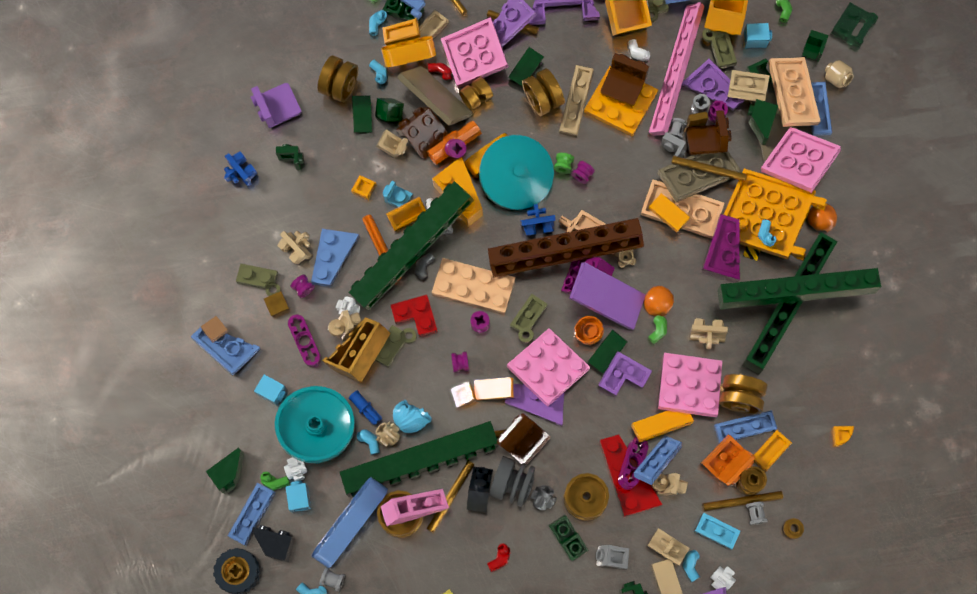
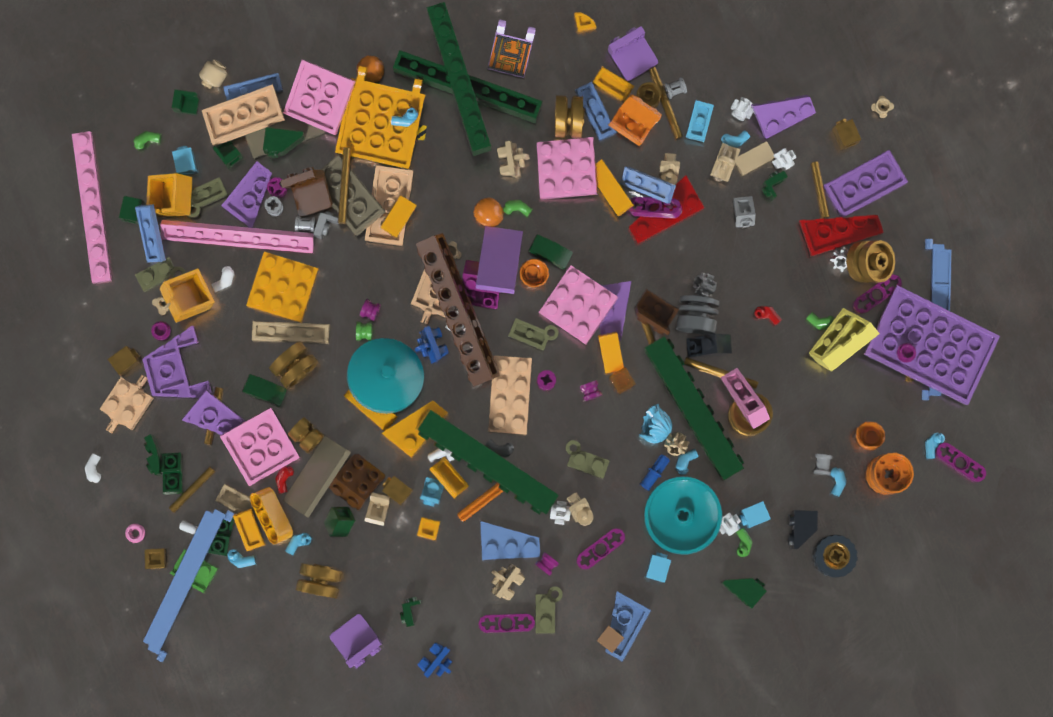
camera: 110 degrees left, 10 degrees up
medium blue tile [228,483,276,546] -> none
pearl gold tile [264,291,289,316] -> none
medium blue beam [312,477,388,568] -> none
pearl gold wedge [322,317,391,383] -> none
dark green slope [352,95,372,133] -> none
red plate [390,295,438,337] -> none
orange piece [427,121,482,165] -> none
magenta wheel [445,139,466,158] -> none
dark green slope [548,515,589,561] -> none
pearl gold wheel [564,473,609,521] -> none
medium lavender plate [598,351,652,395] -> none
reddish brown bracket [601,53,649,106] -> none
pearl gold tile [687,112,708,127] -> none
magenta wing [703,214,740,280] -> none
tan plate [728,70,770,101] -> none
pearl gold plate [783,518,804,539] -> none
clear green plate [831,2,878,47] -> none
none -> pearl gold brick [382,476,413,506]
none -> magenta beam [479,614,535,633]
none -> flag [487,20,536,78]
none -> medium lavender bracket [608,26,658,81]

